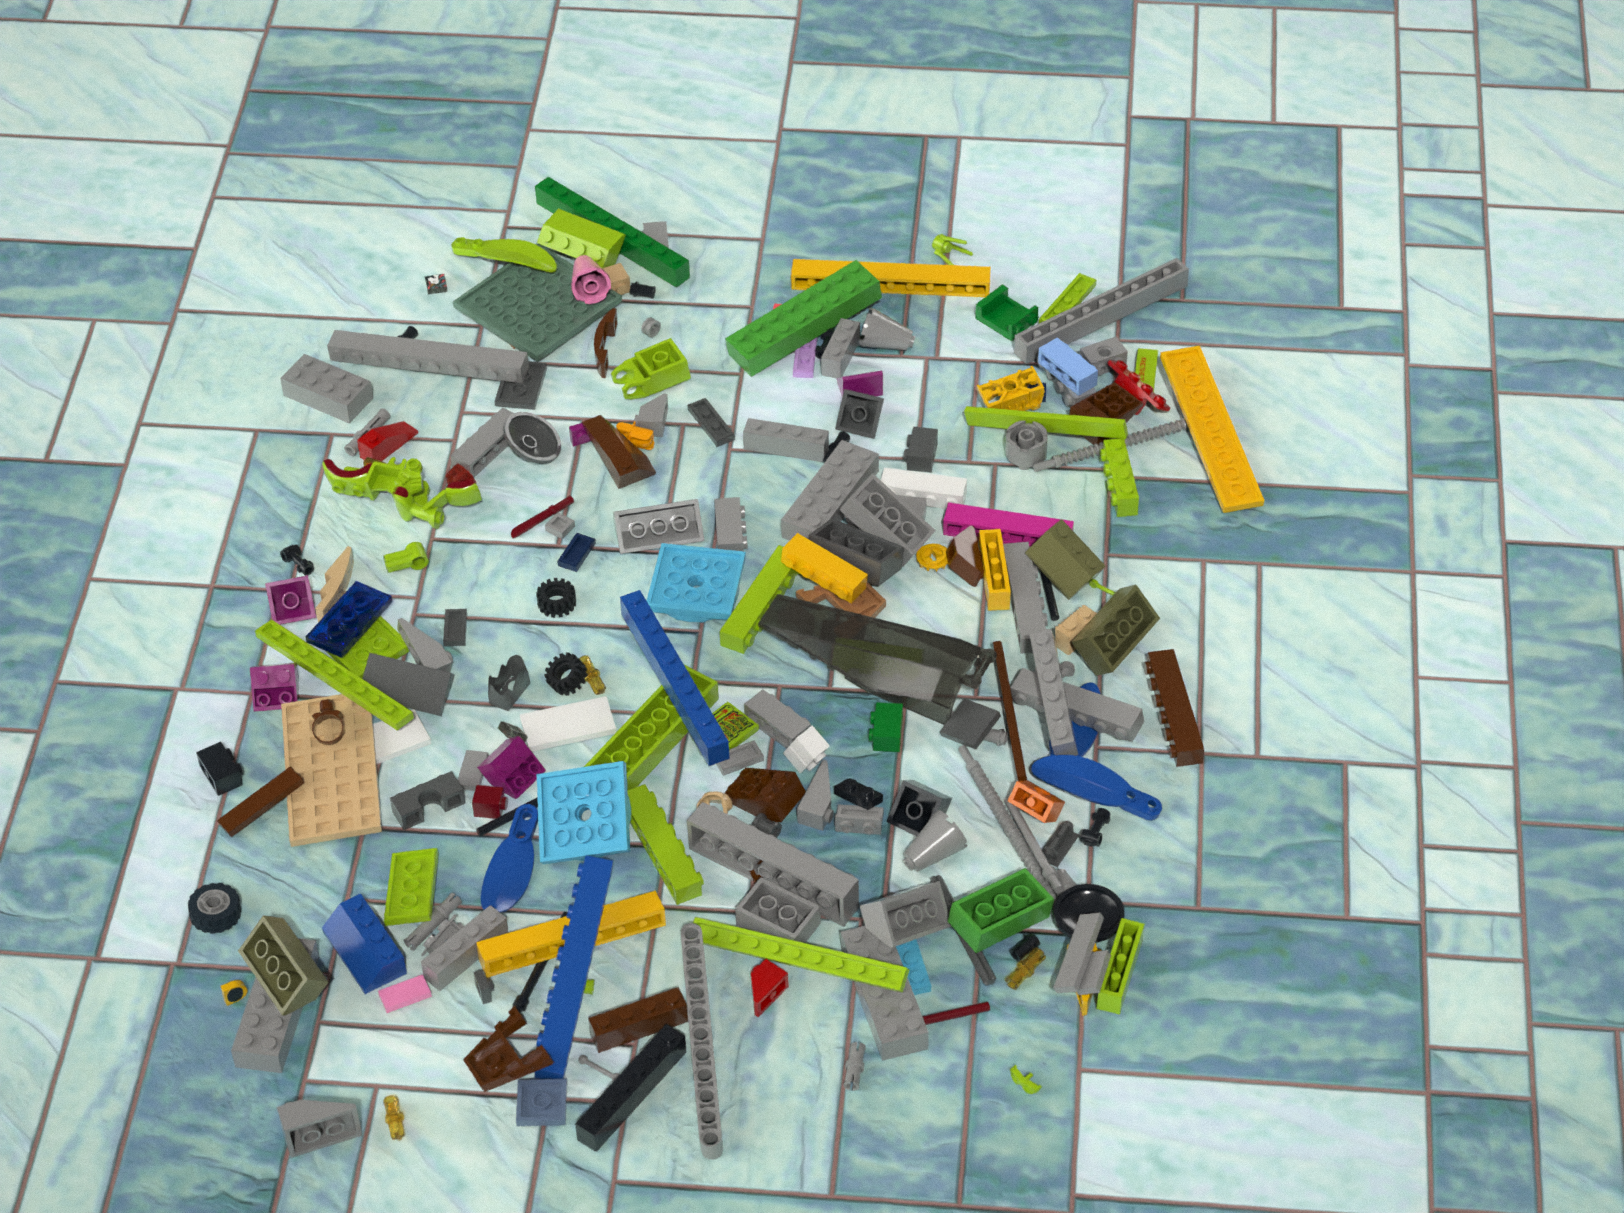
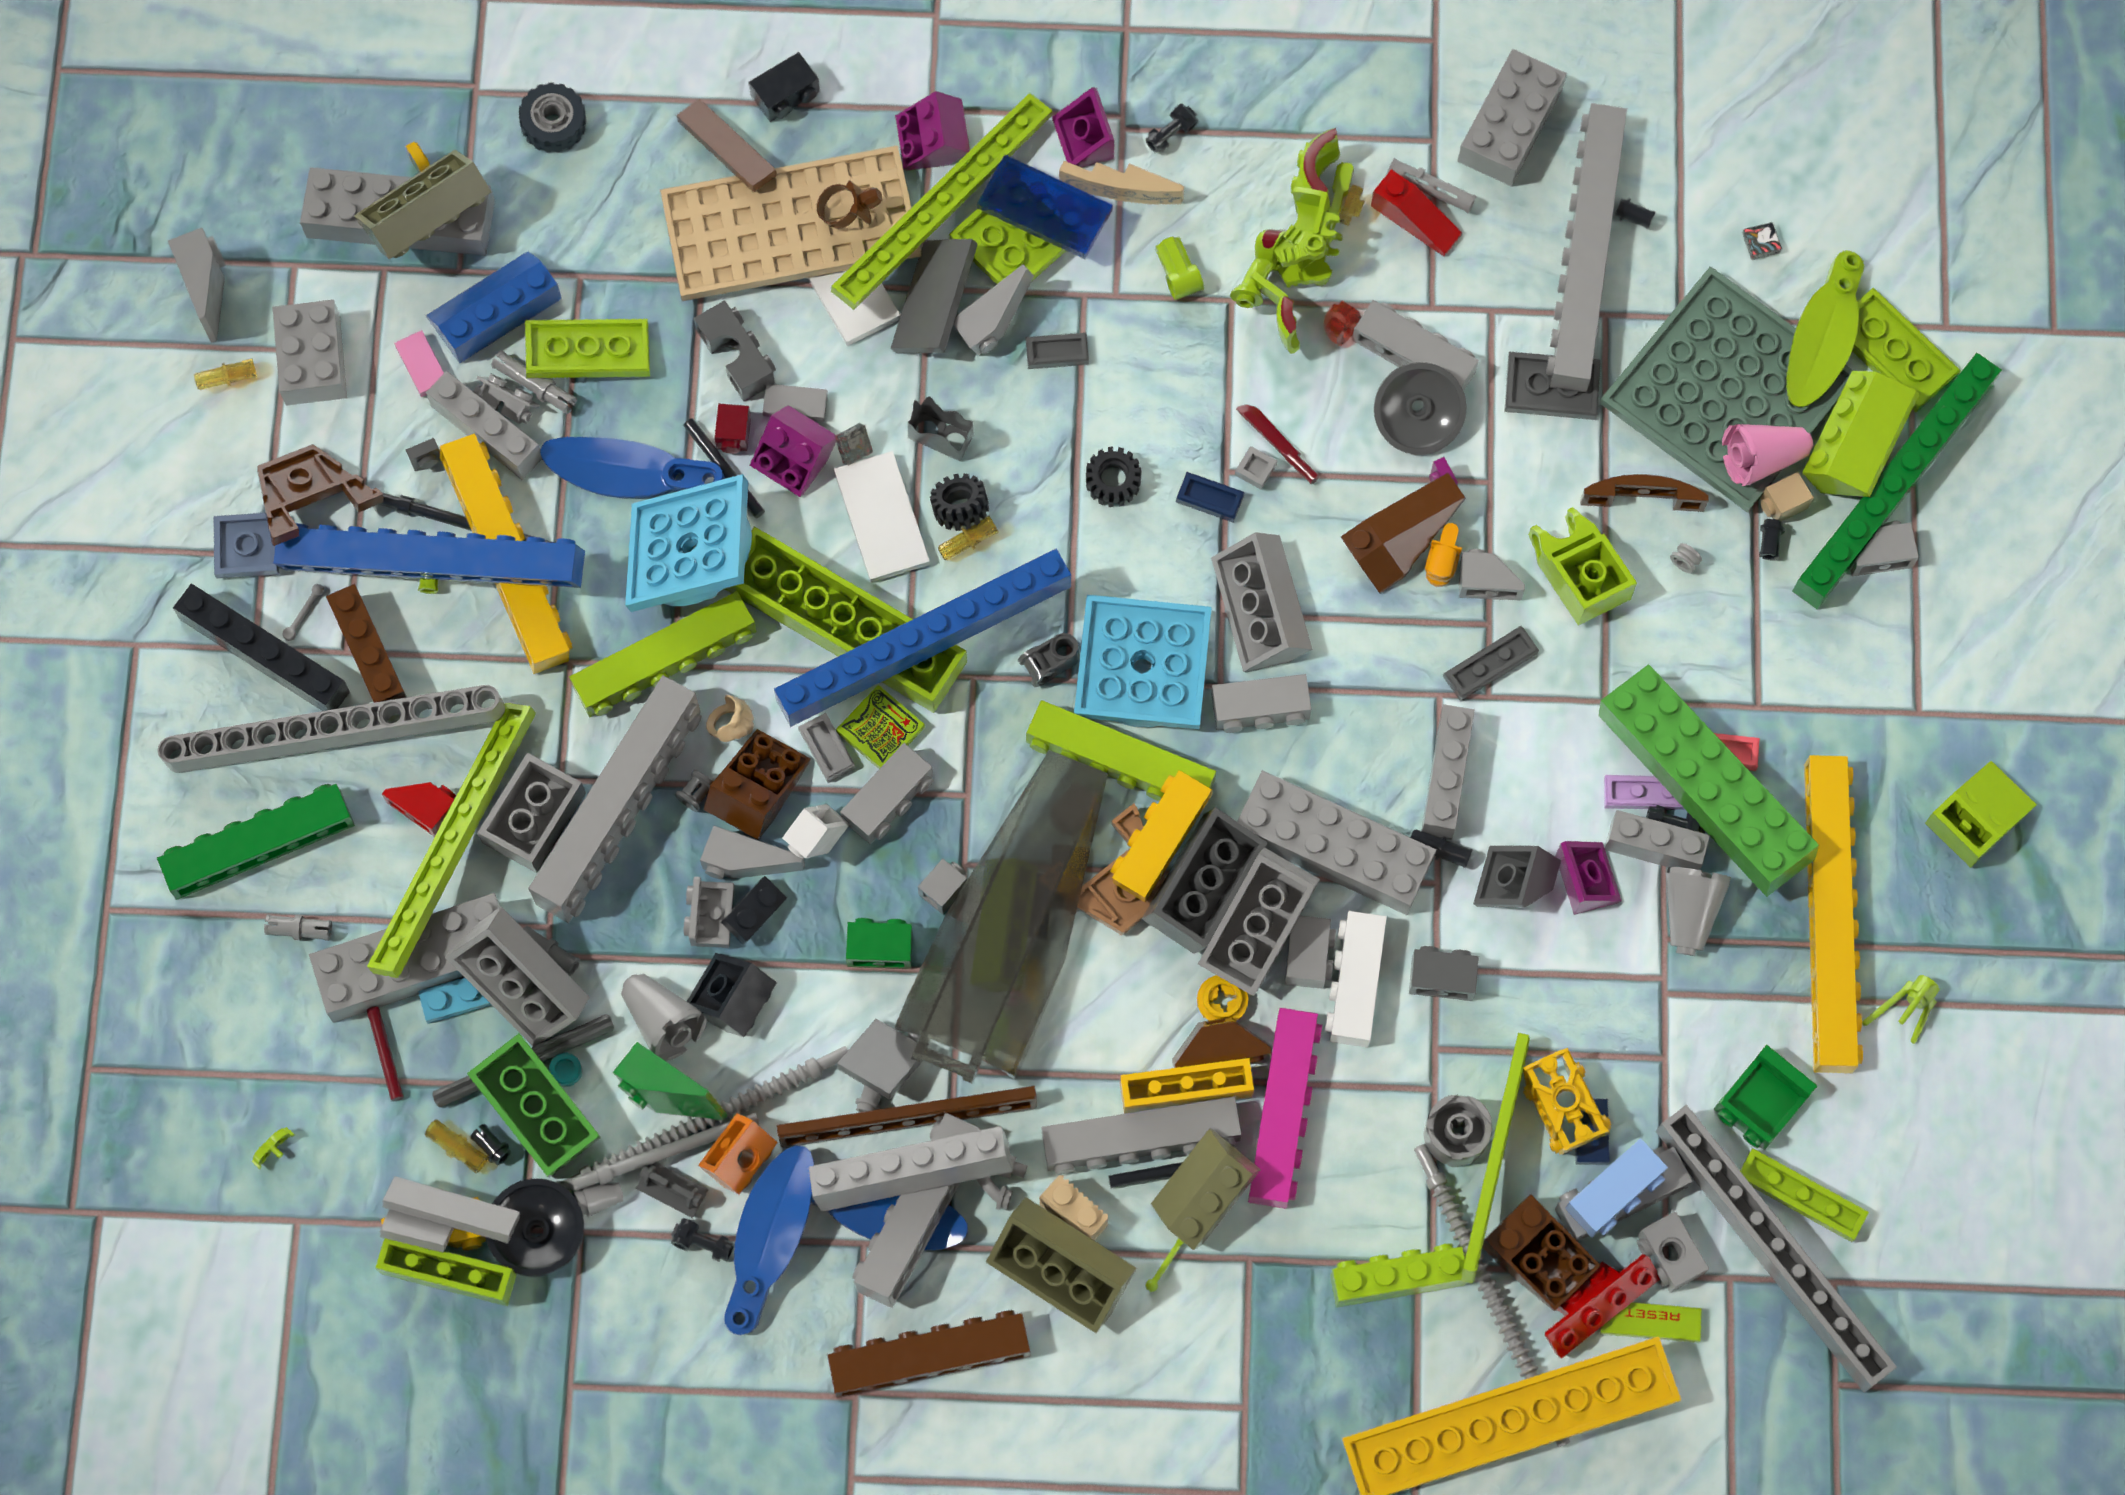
camera: 85 degrees right, 25 degrees up
none -> green brick [157,784,355,900]
none -> light grey brick [272,299,347,406]
none -> green slope [613,1042,728,1120]
none -> light grey brick [918,859,968,915]
none -> dark grey piece [1018,633,1079,687]
none -> lime tile [1852,287,1961,413]
none -> lime slope [1925,761,2037,868]

